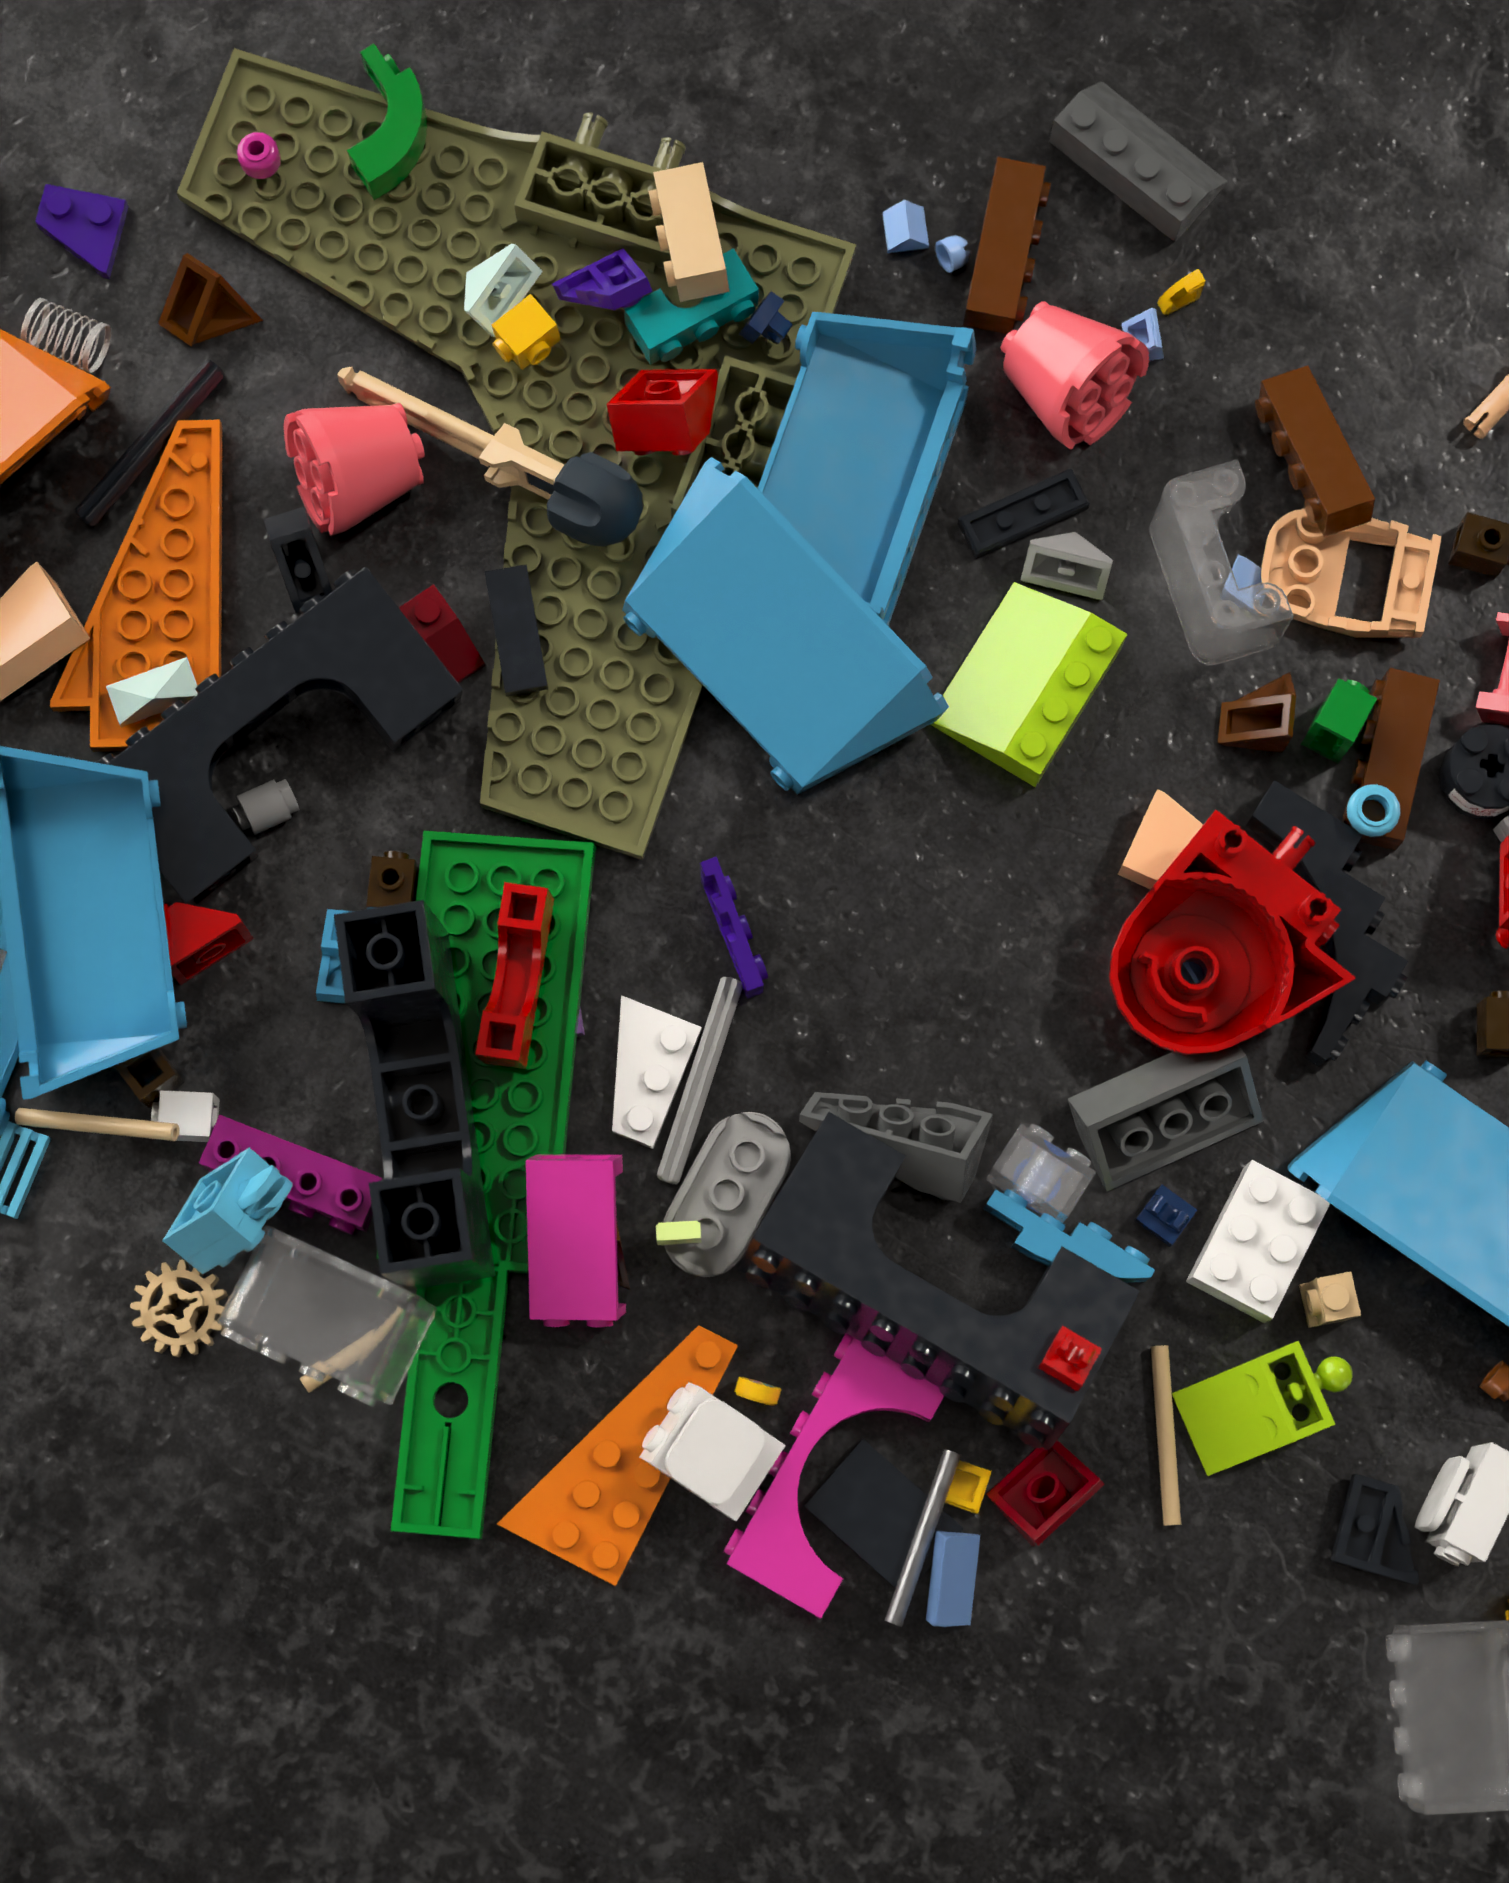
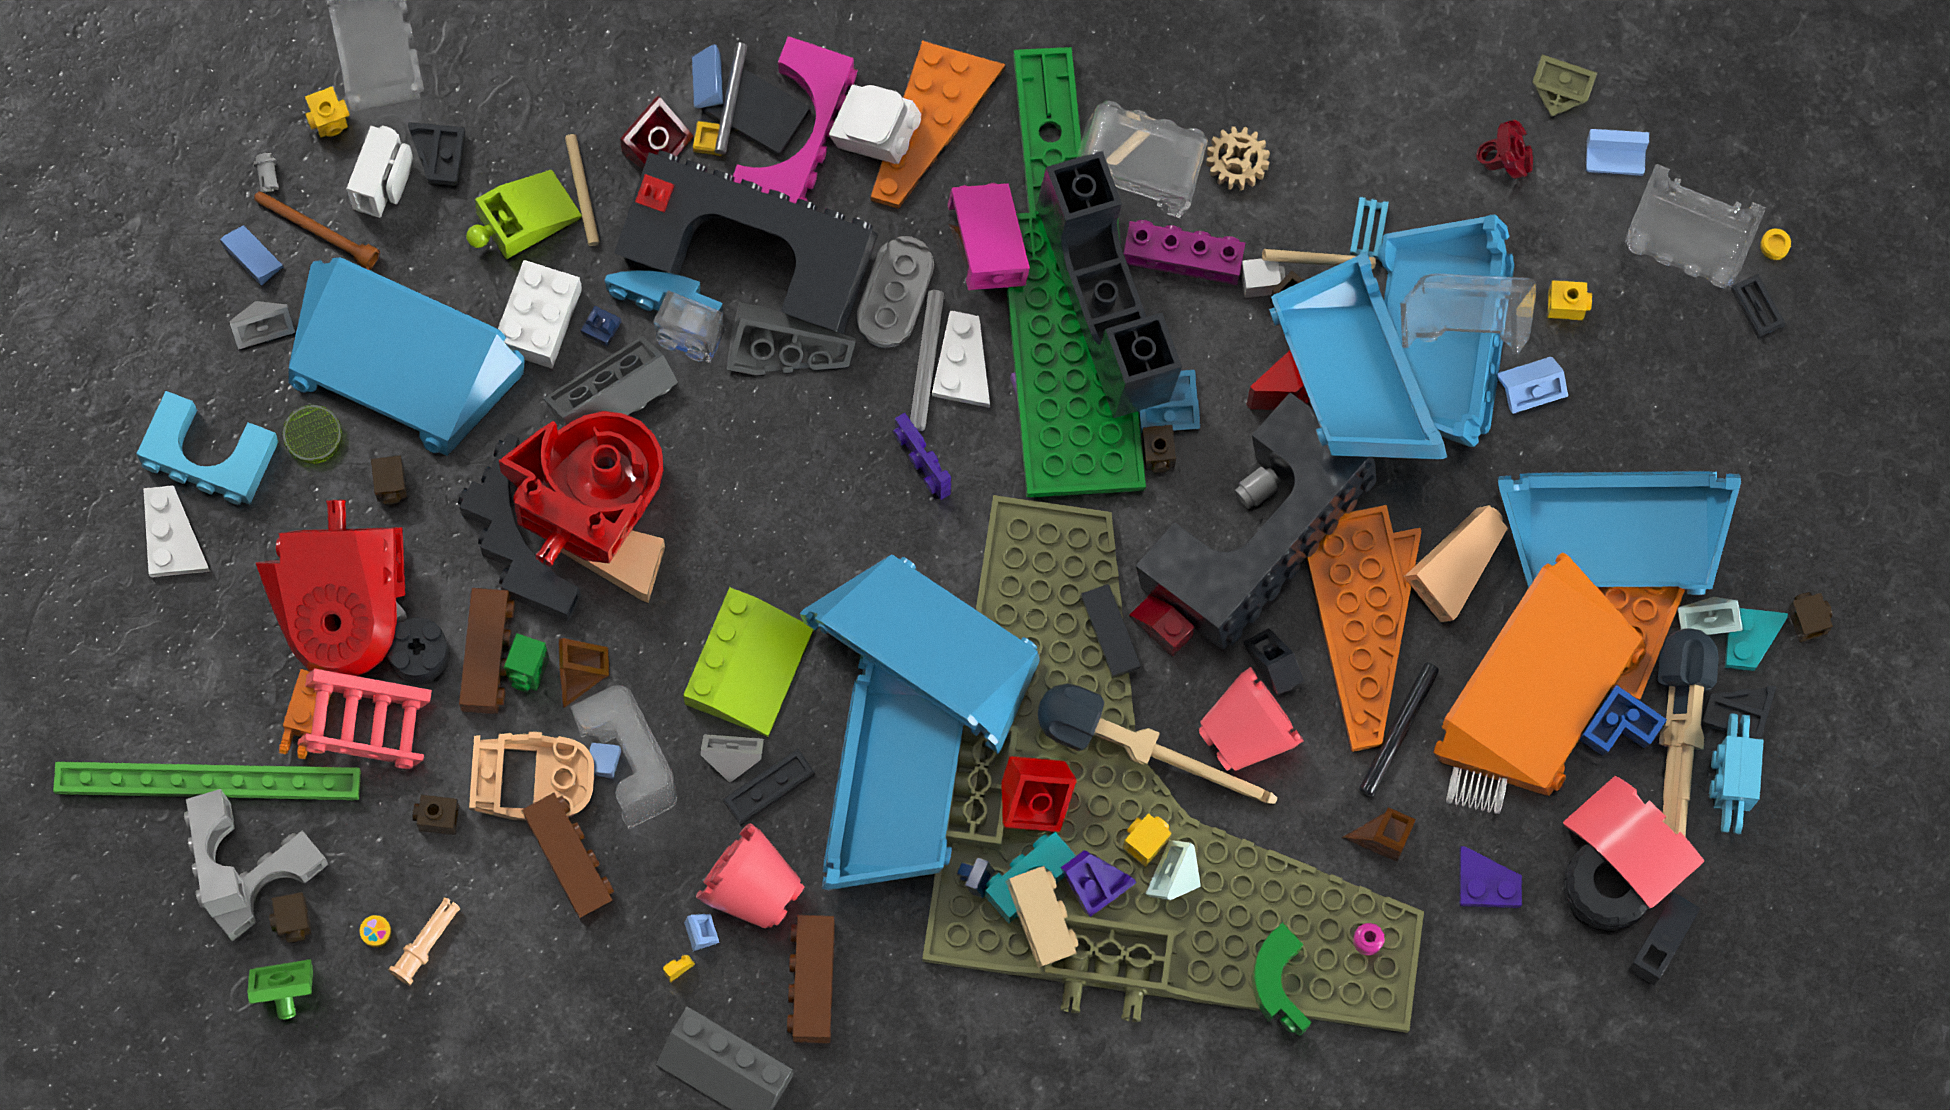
camera: 170 degrees right, 5 degrees down
light aqua slope [106,657,198,727] -> none
medium azure brick [163,1148,292,1274] -> none
red arch [475,882,554,1069] -> none
yellowish green tile [656,1221,701,1245] -> none
yellow tile [734,1376,781,1406] -> none
light blue slope [883,200,929,253] -> none
light blue hinge [935,235,971,273] -> none
tan brick [1299,1272,1361,1328] -> none
medium azure piece [1347,784,1401,837] -> none

